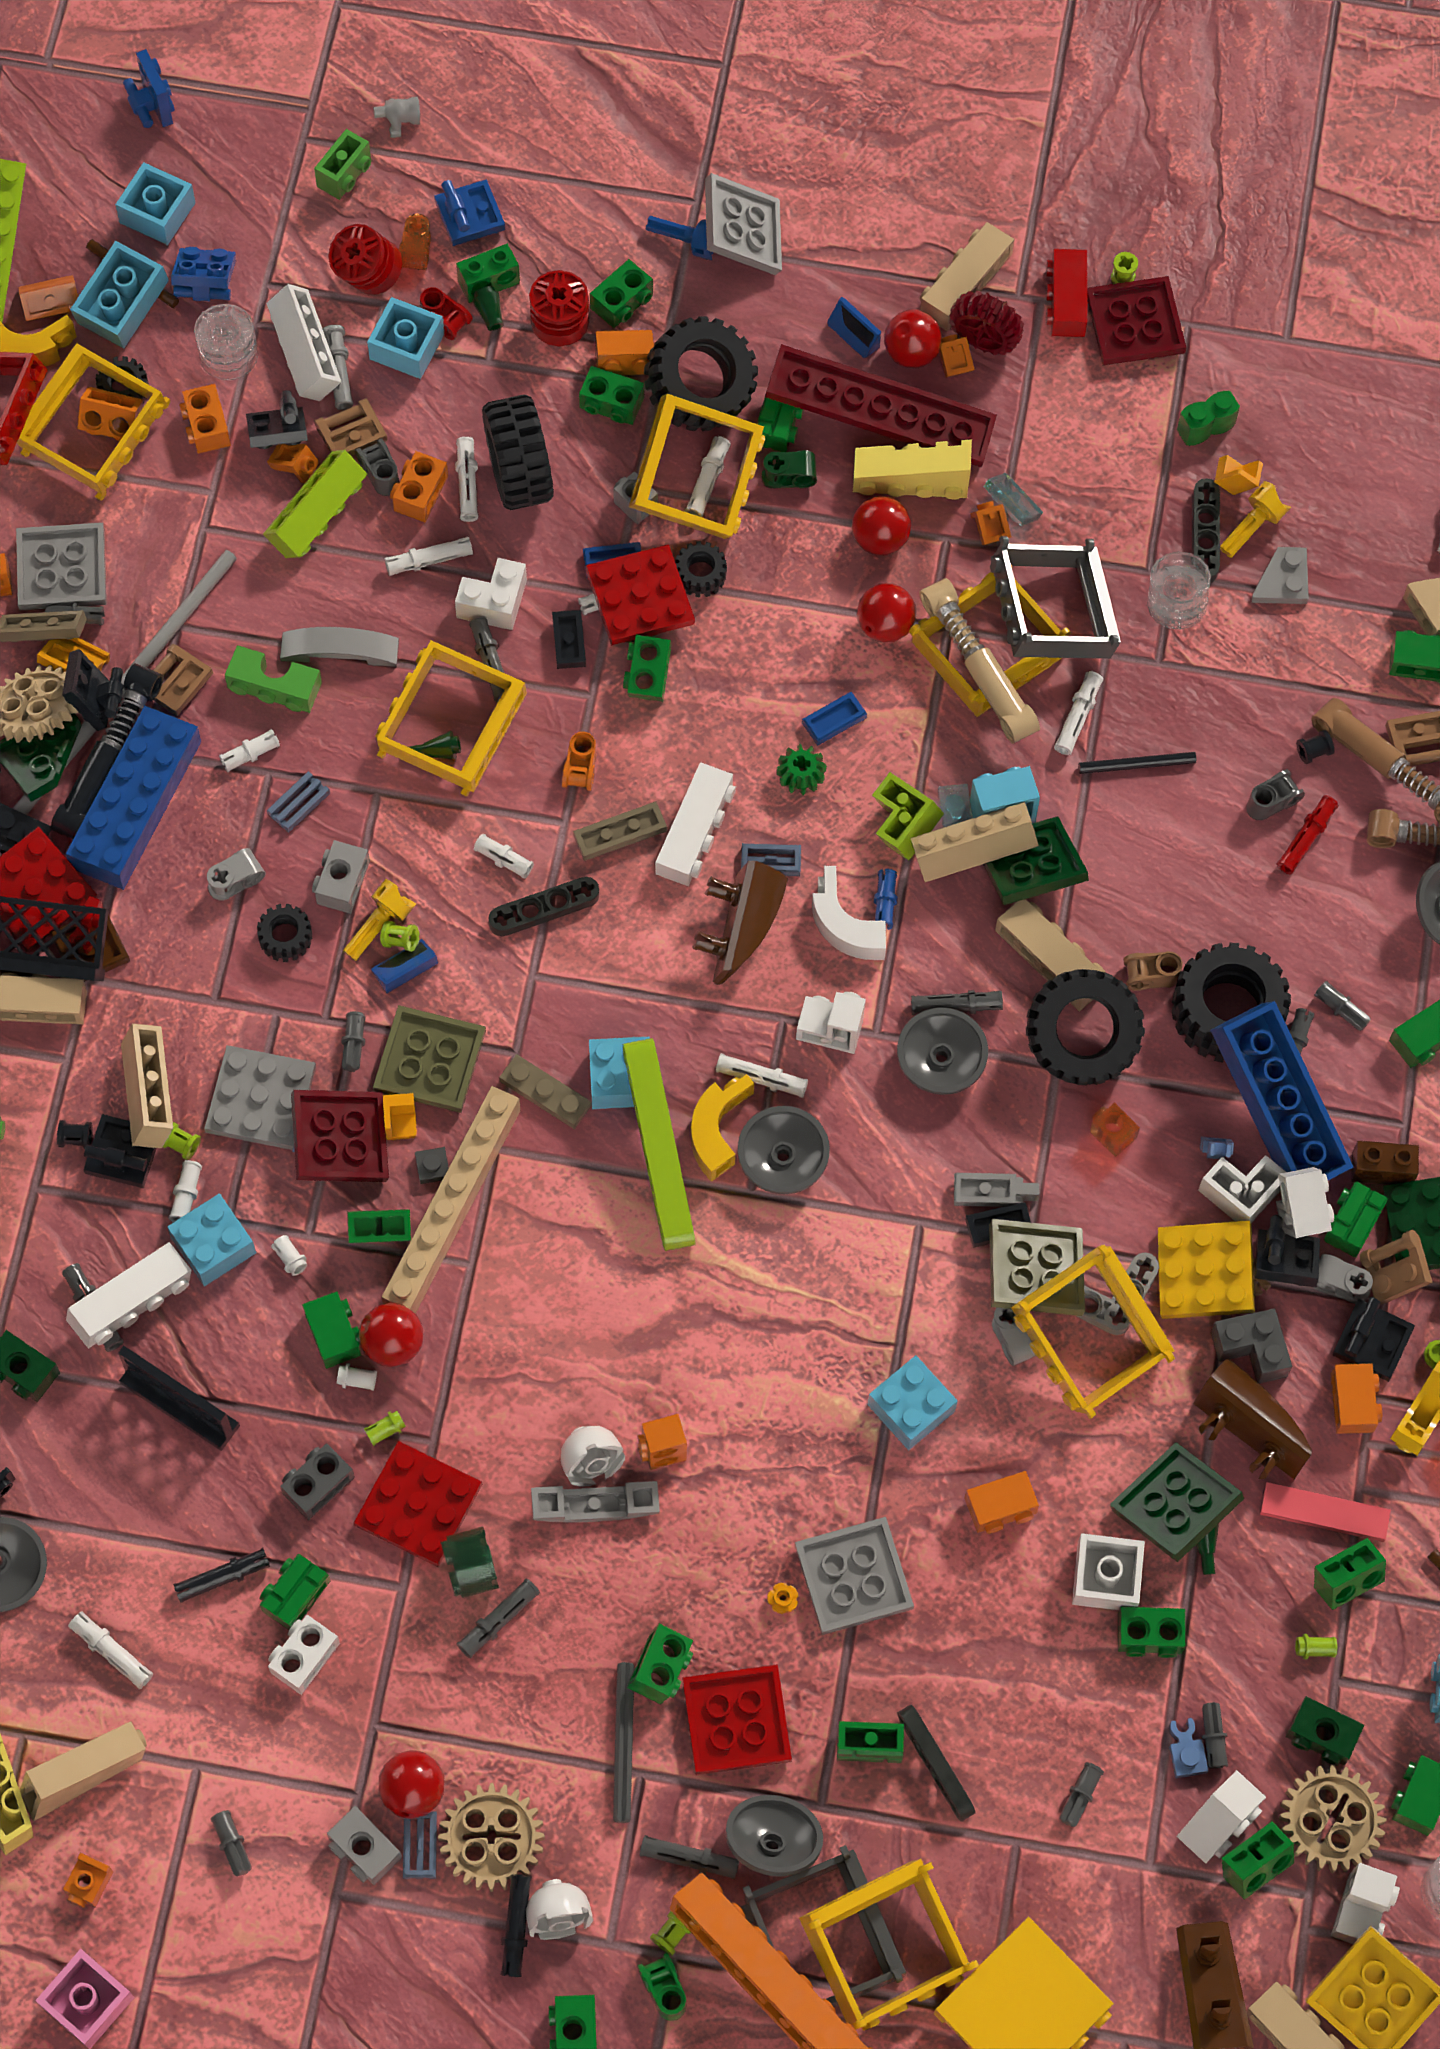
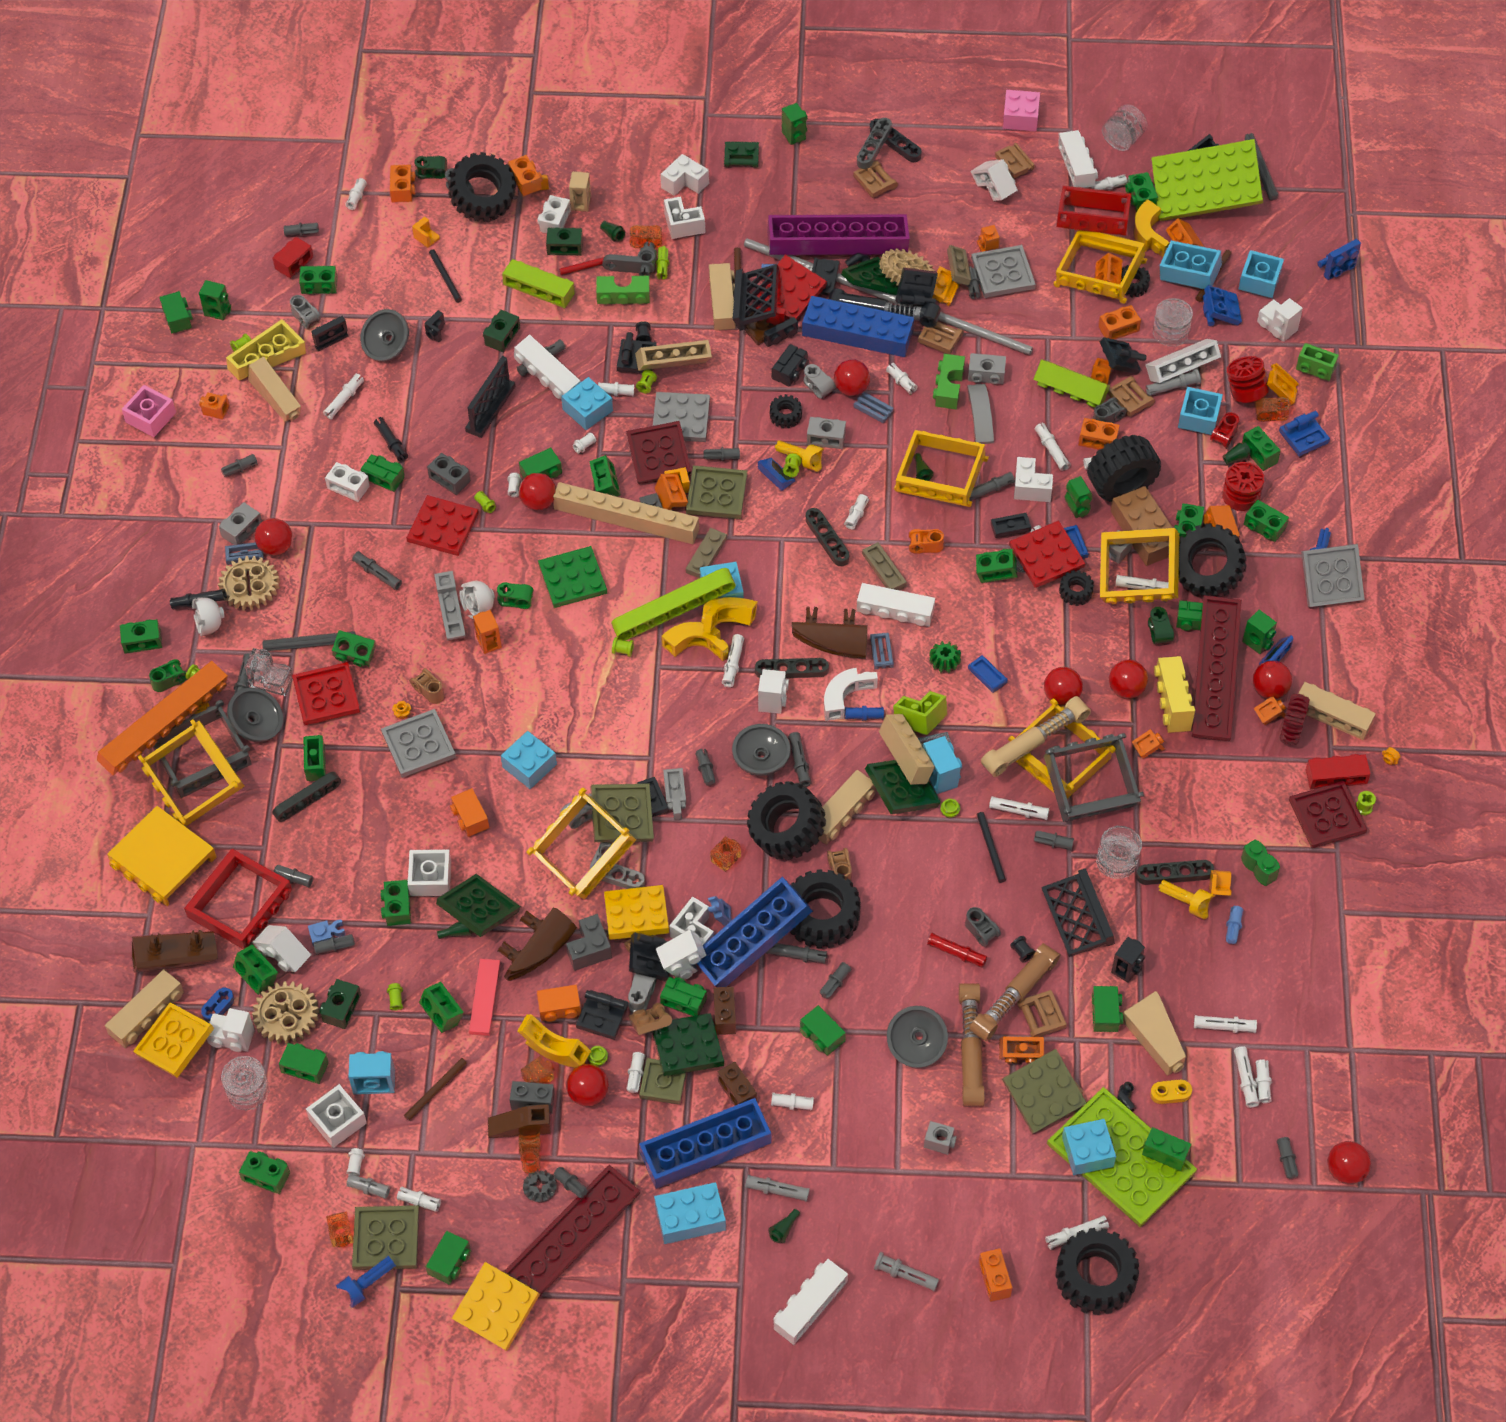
camera: 85 degrees right, 10 degrees down
light grey piece [373,96,420,138] -> none
clear green brick [441,1526,499,1598] -> none
dark grey dish [738,1106,830,1194] -> none
clear light blue plate [984,473,1043,526] -> none
light grey wing [1251,547,1309,604] -> none
none -> red window [184,849,292,949]
none -> blue beam [201,987,234,1023]
none -> clear brick [245,648,293,696]
none -> medium nougat piece [409,668,444,704]
none -> green piece [497,582,534,609]
none -> green plate [538,546,607,608]
none -> lime bush [612,637,634,657]
none -> orange panel [655,474,688,510]
none -> dark grey axle [695,749,715,786]
none -> yellow arch [701,597,758,633]
none -> pearl dark grey beam [755,658,829,678]
none -> black plate [764,317,798,347]
none -> black brick [771,344,809,387]
none -> red piece [834,359,870,396]
none -> lime plate [941,798,960,818]
none -> light grey brick [968,353,1006,384]
none -> dark grey axle [1034,831,1074,851]
none -> black fence [1041,868,1115,957]
none -> green brick [1065,476,1092,518]
none -> medium nougat brick [1111,486,1180,566]
none -> black brick [1111,937,1145,983]
none -> medium blue axle [1226,906,1244,944]
none -> green brick [1242,610,1277,654]
none -> white brick [1257,298,1303,342]
none -> light orange plate [1267,363,1299,405]
none -> light orange plate [1382,747,1401,765]

